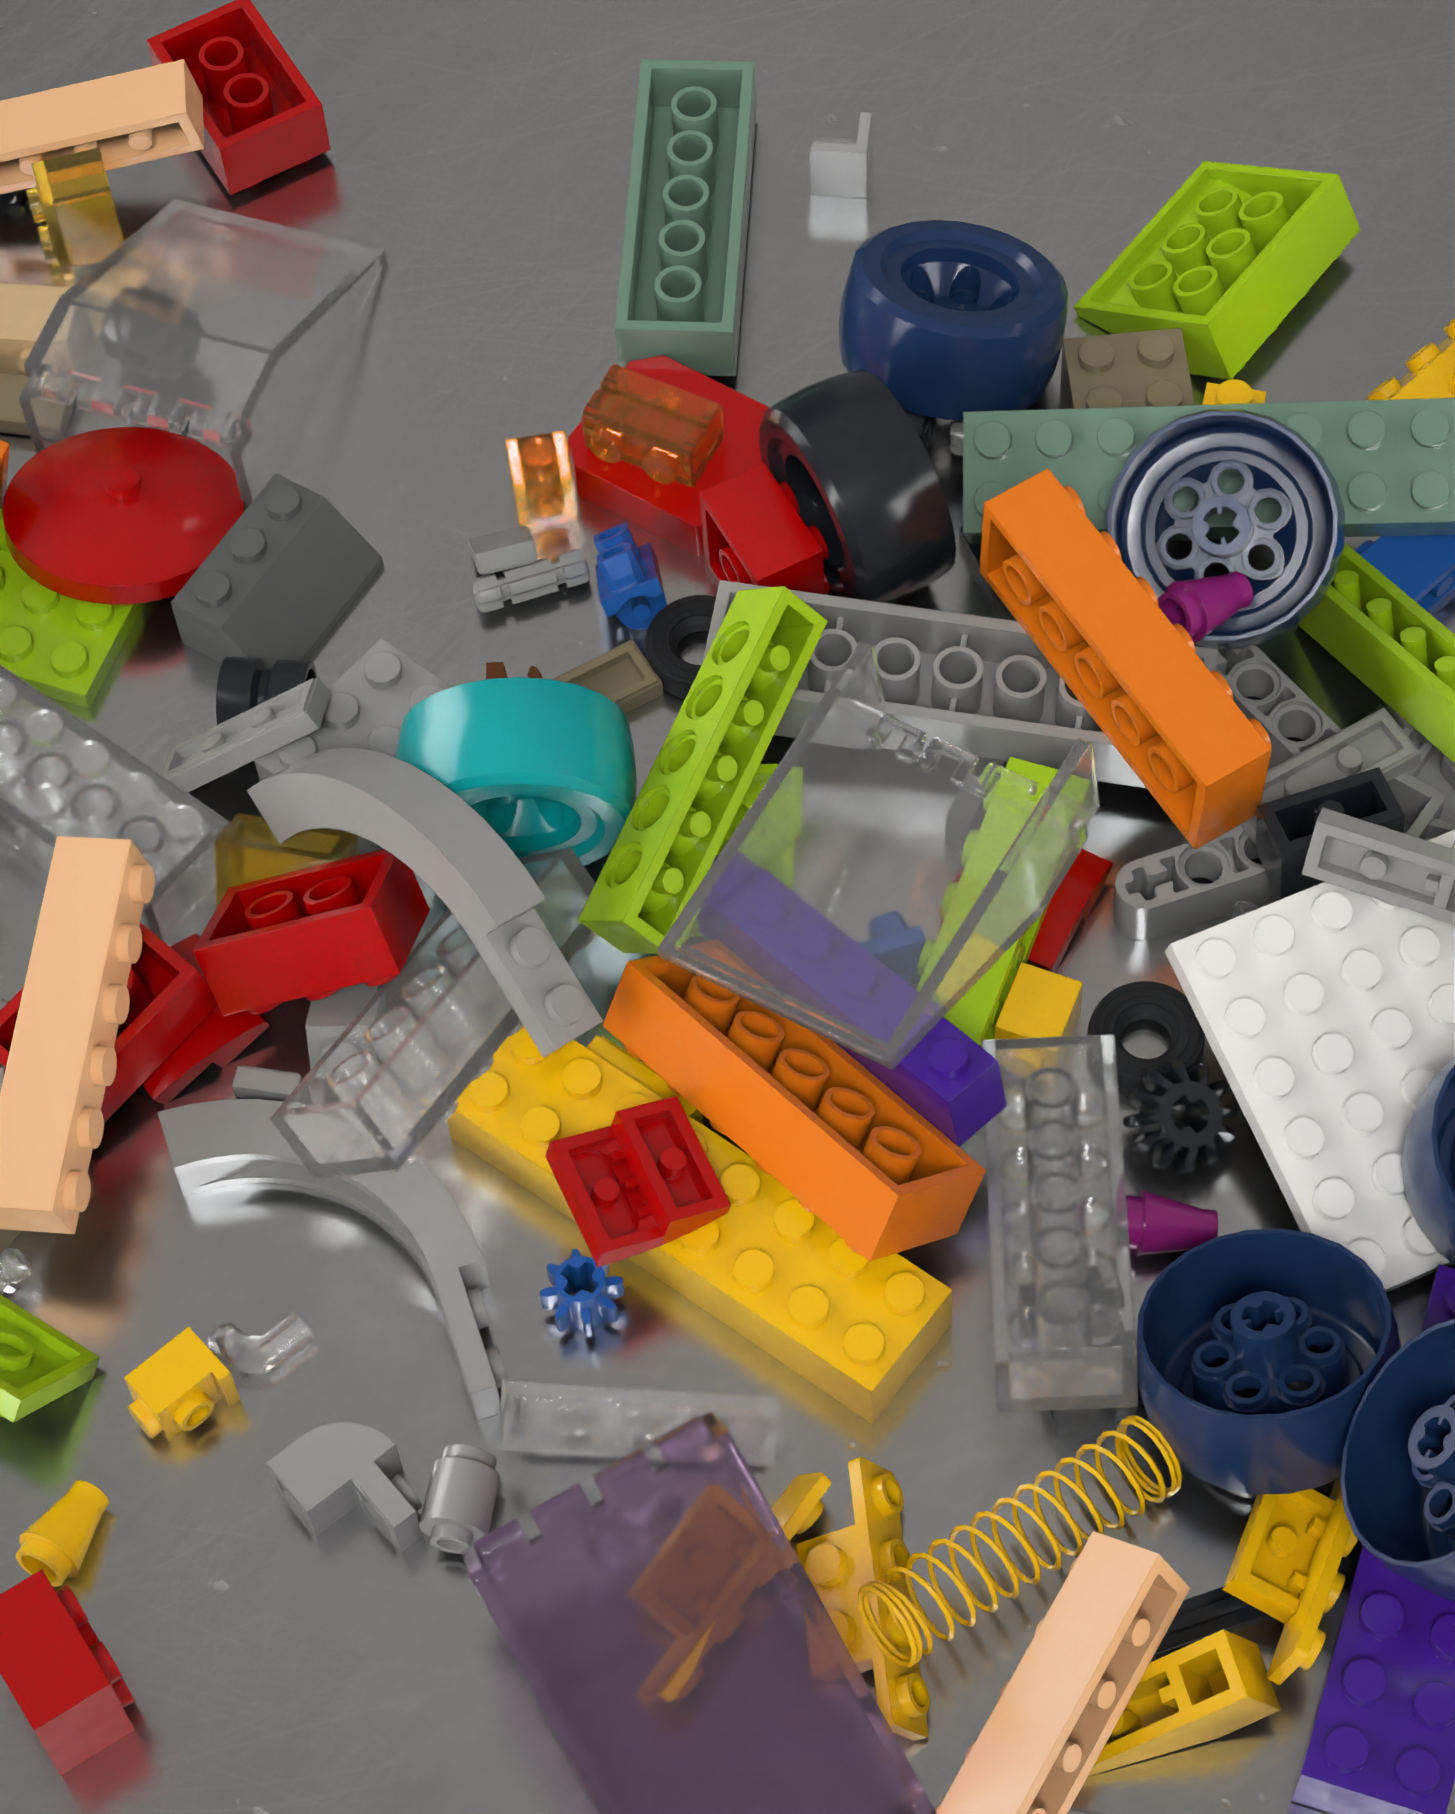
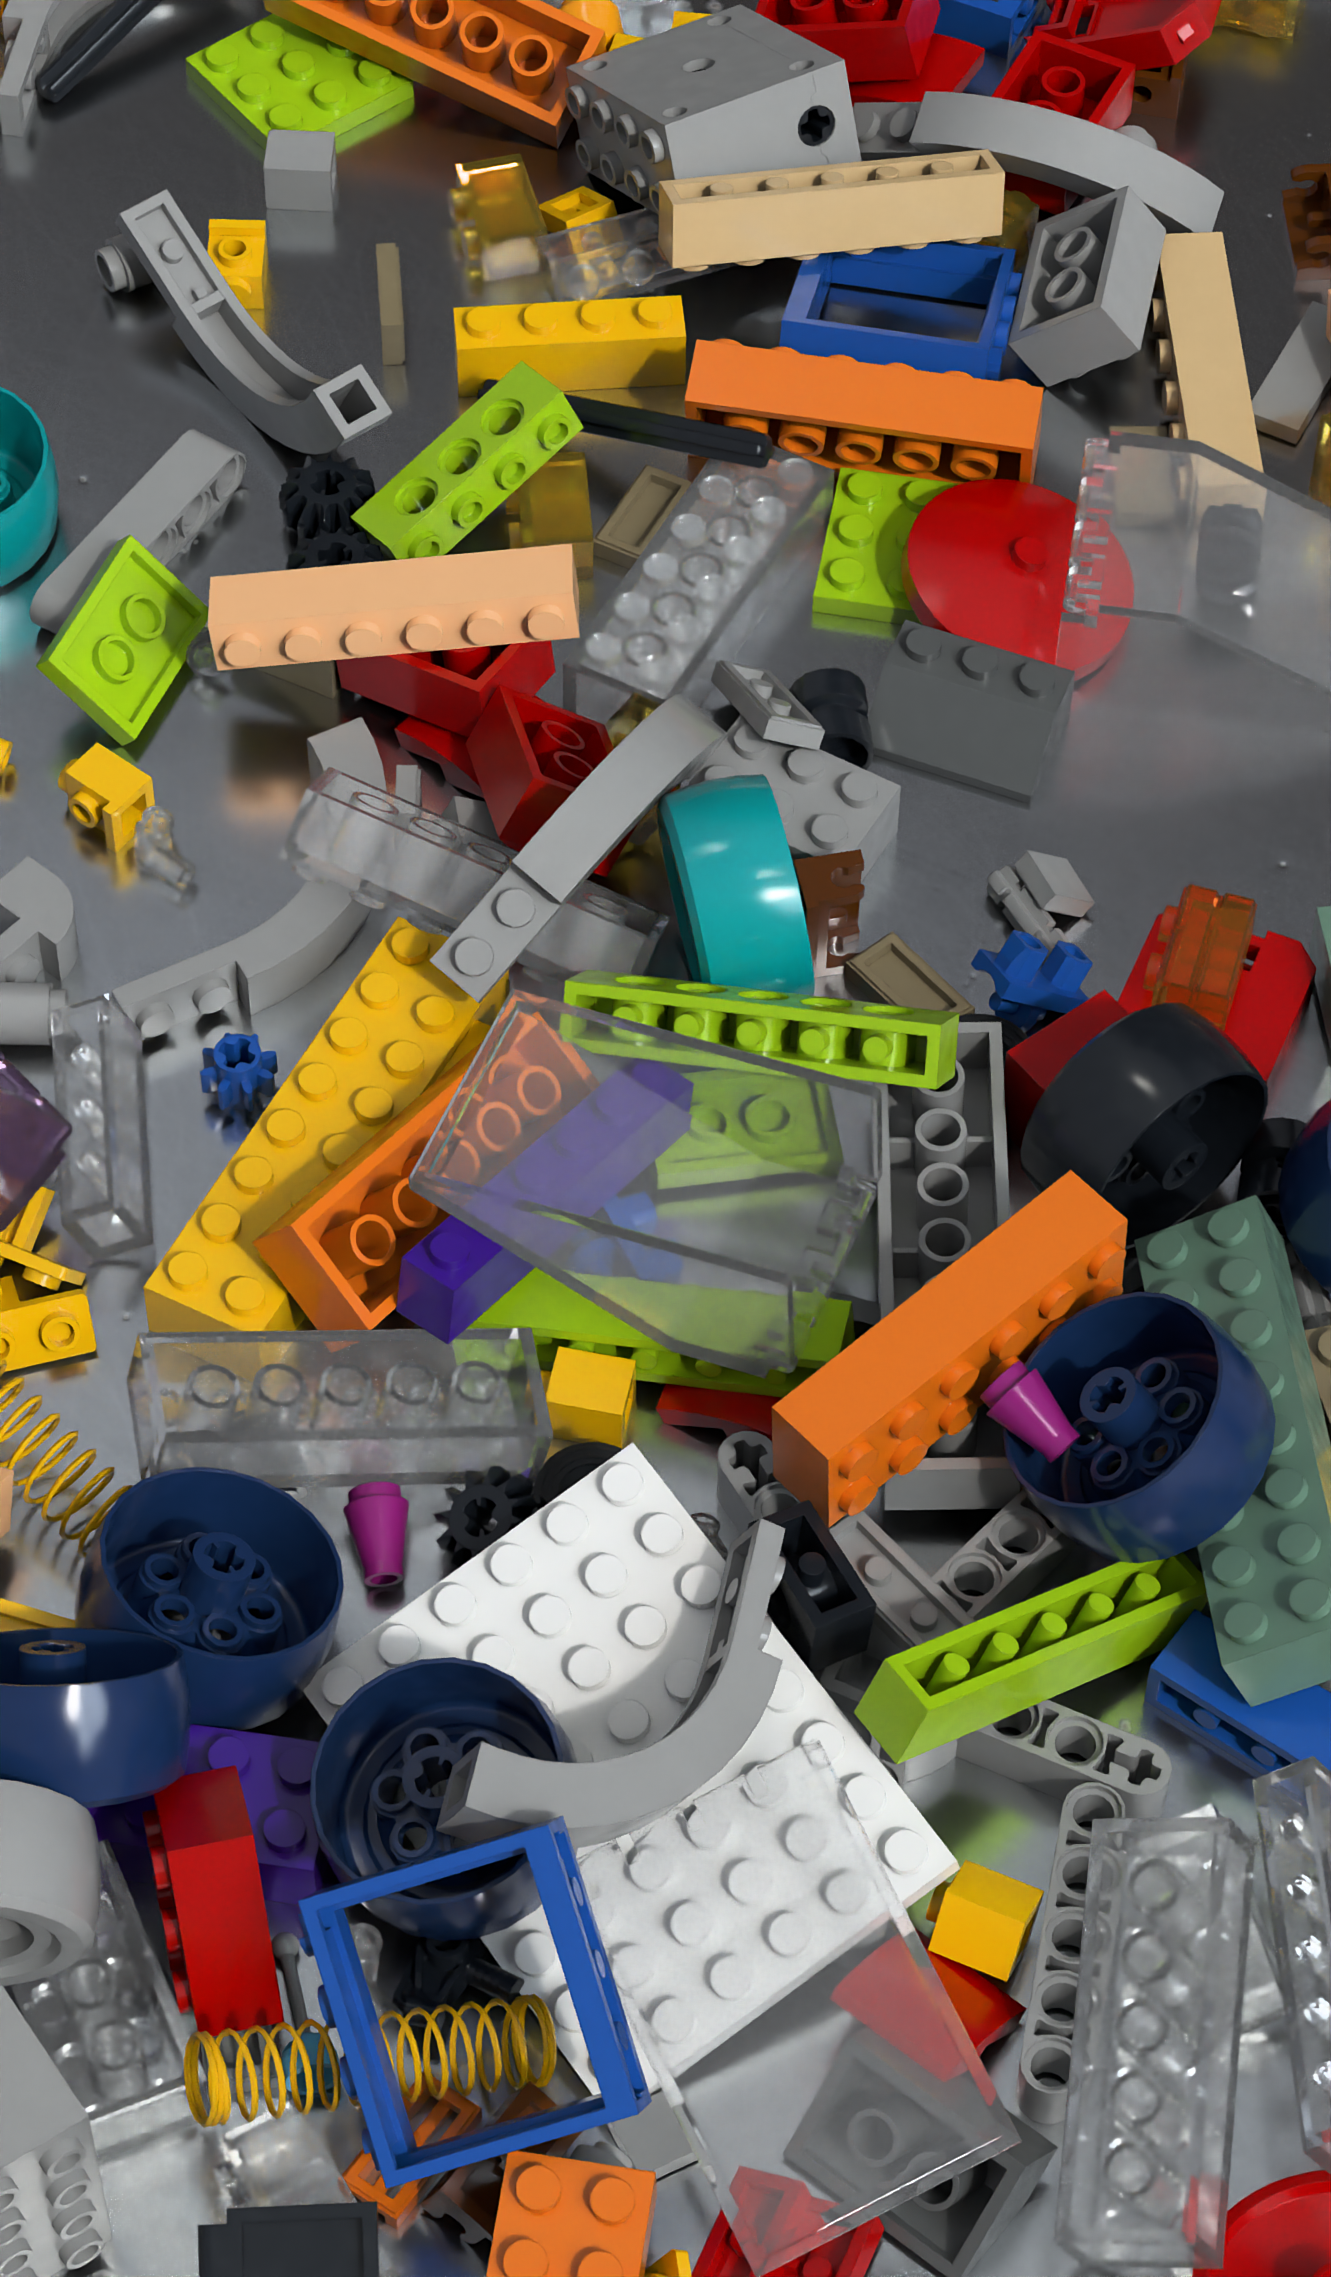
camera: 75 degrees right, 5 degrees down
clear orange brick [505,431,579,529] -> none
red slope [545,1096,731,1267] -> none

